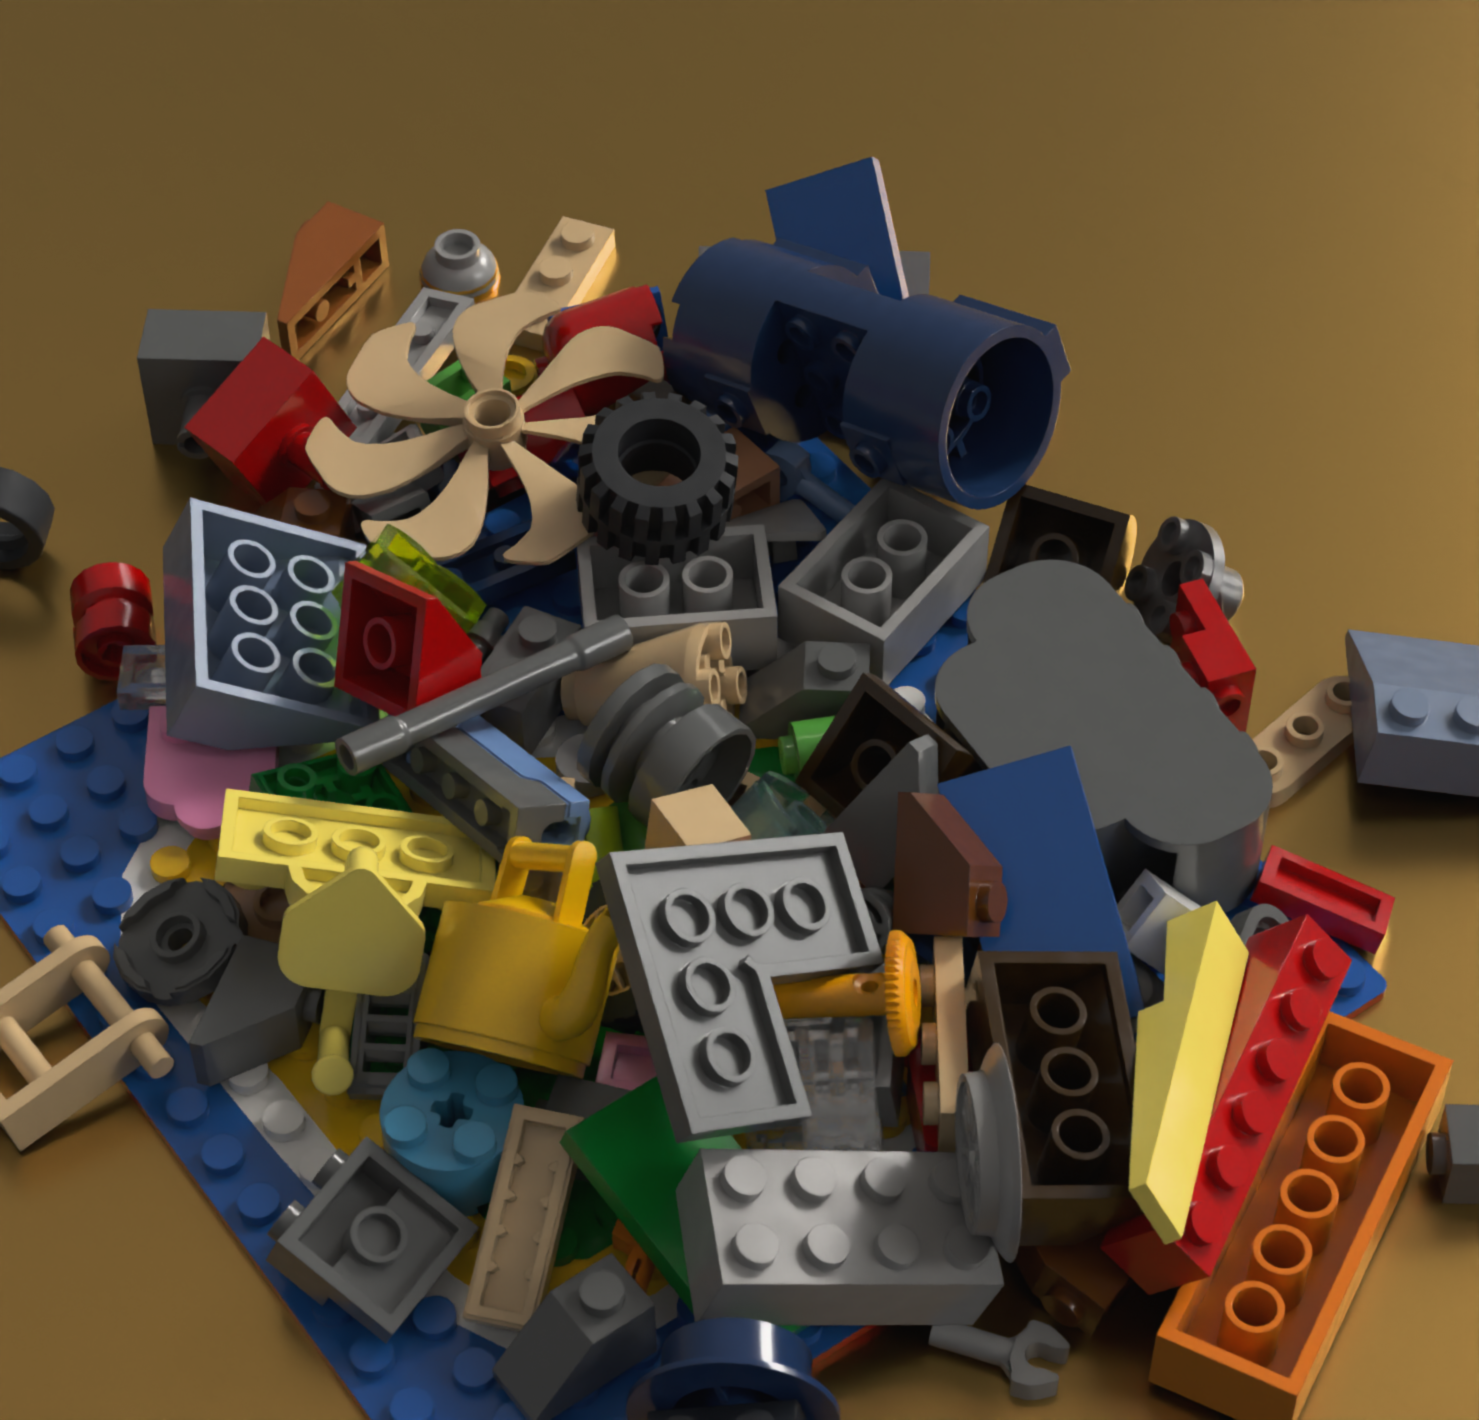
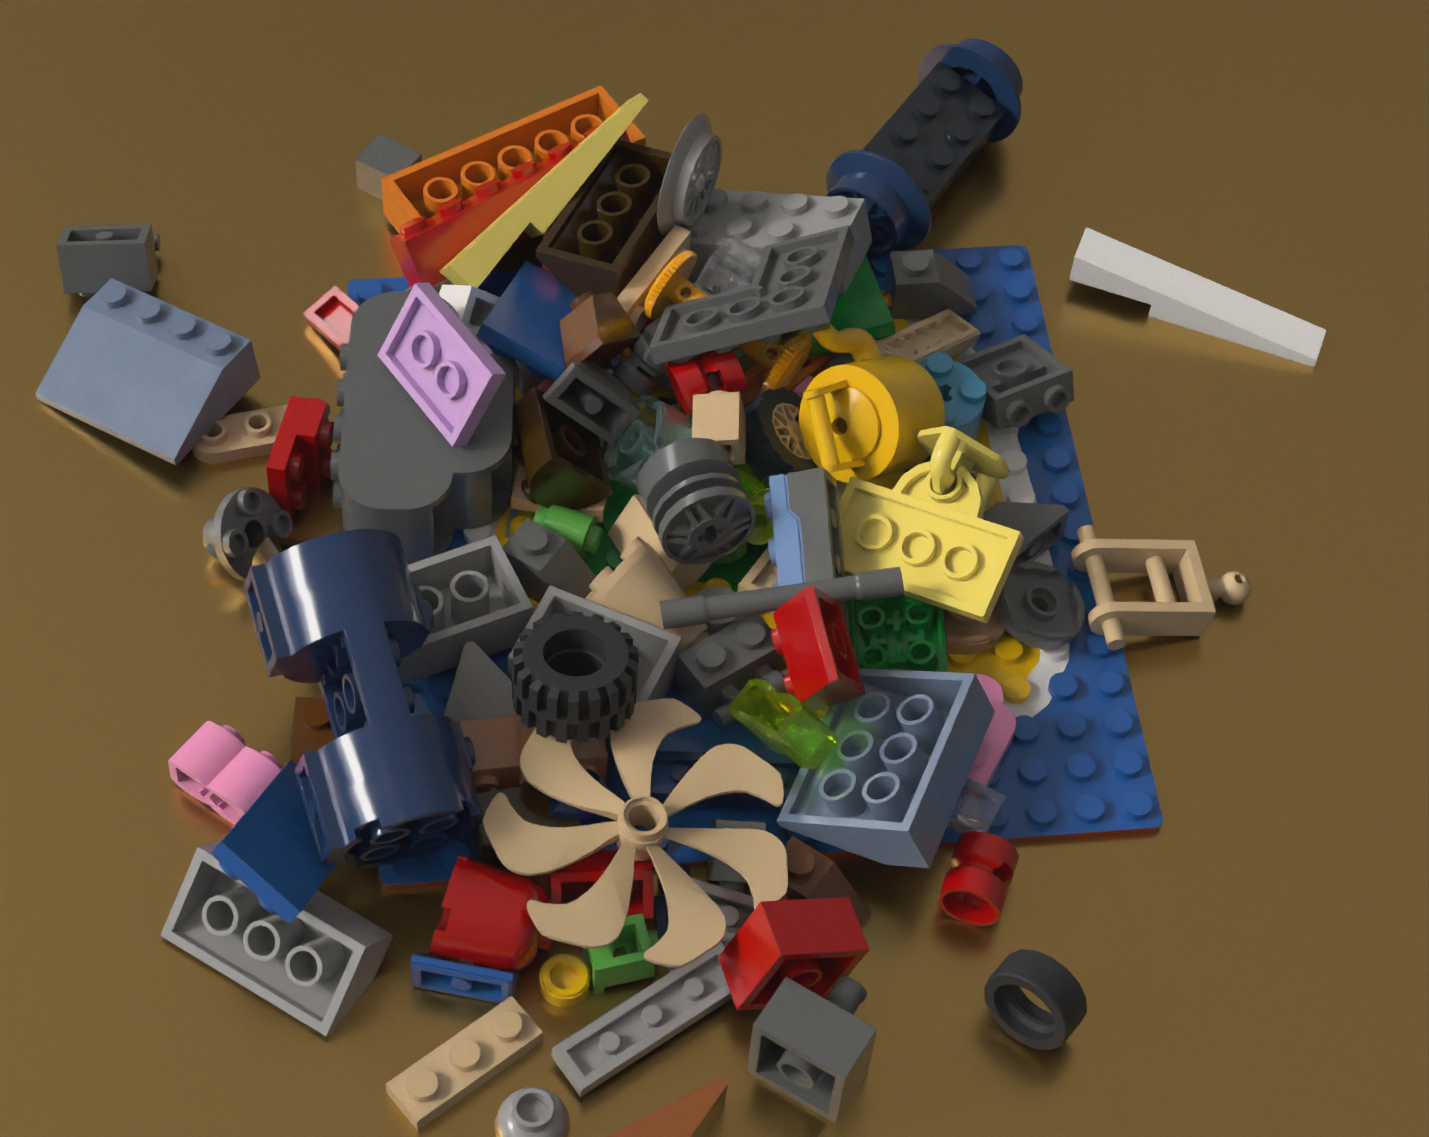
camera: 155 degrees left, 5 degrees up
none -> lavender plate [377,283,506,447]

